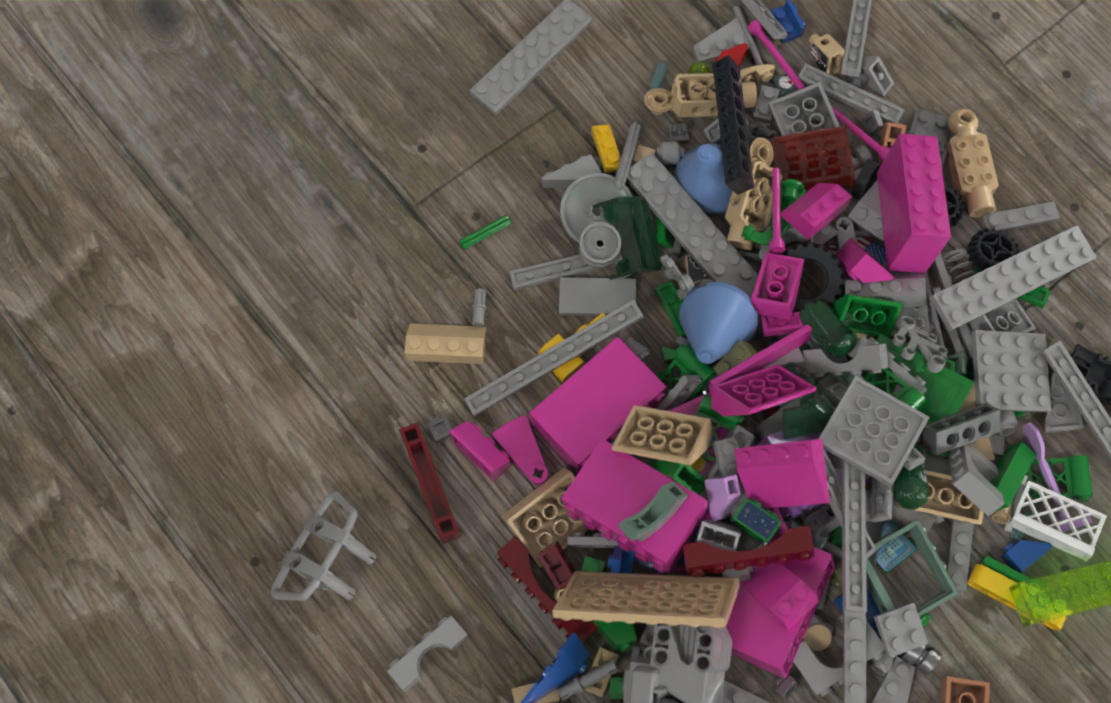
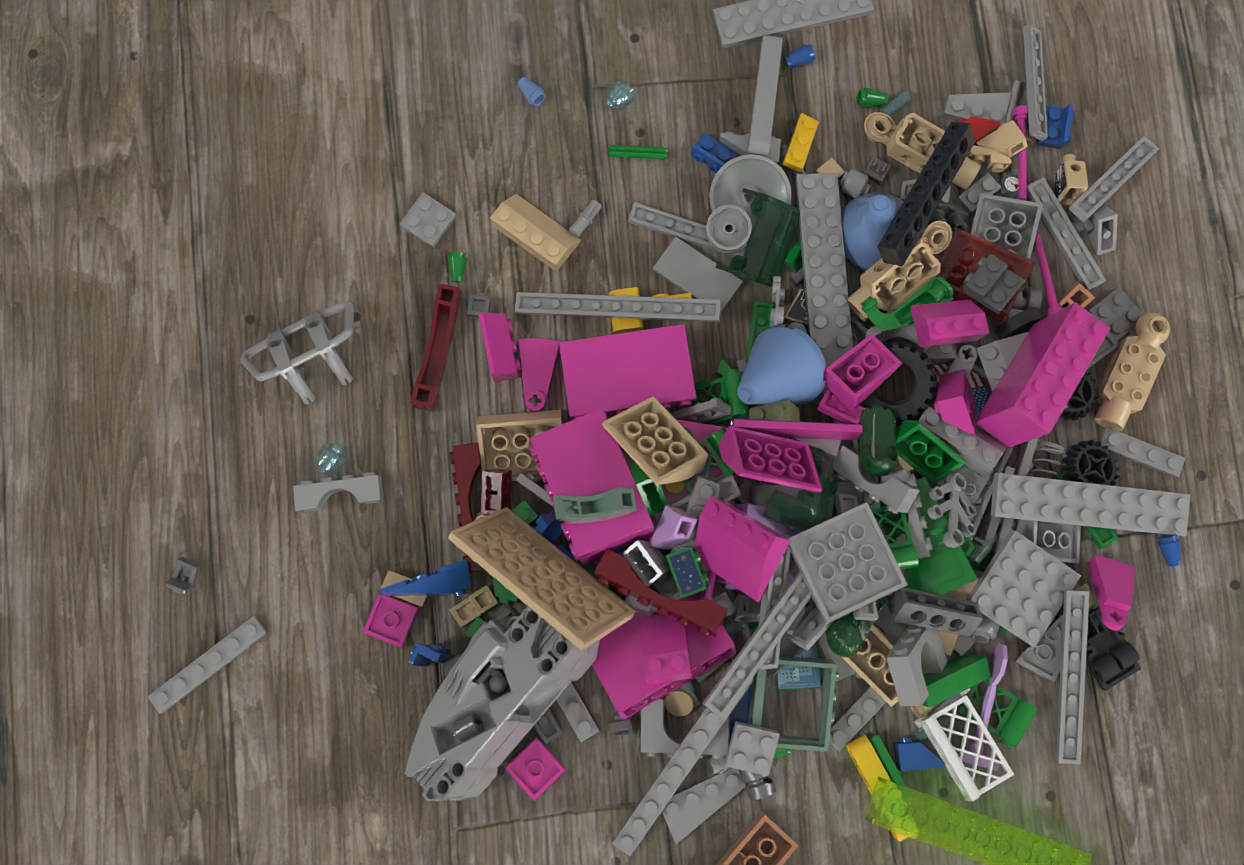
camera: 30 degrees right, 10 degrees up
light grey pin [557,659,619,701] -> none
light grey axle [613,122,641,190] -> none
light grey cone [624,337,652,364] -> none
clear neon green animal [689,61,709,74] -> none
dark pink piece [769,168,785,254] -> none
flat silver plate [861,110,884,136] -> none
none -> clear light blue head [314,443,346,475]
none -> light grey plate [400,192,457,248]
none -> green cone [447,252,468,282]
none -> medium blue cone [518,77,546,106]
none -> clear light blue head [605,80,635,111]
none -> blue bracket [691,132,737,173]
none -> light grey beam [747,35,783,156]
none -> blue cone [784,44,816,68]
none -> green cone [856,87,888,108]
none -> dark grey plate [963,254,1025,315]
none -> tan slope [976,120,1028,158]
none -> dark pink piece [1087,555,1135,631]
none -> blue cone [1158,534,1182,566]

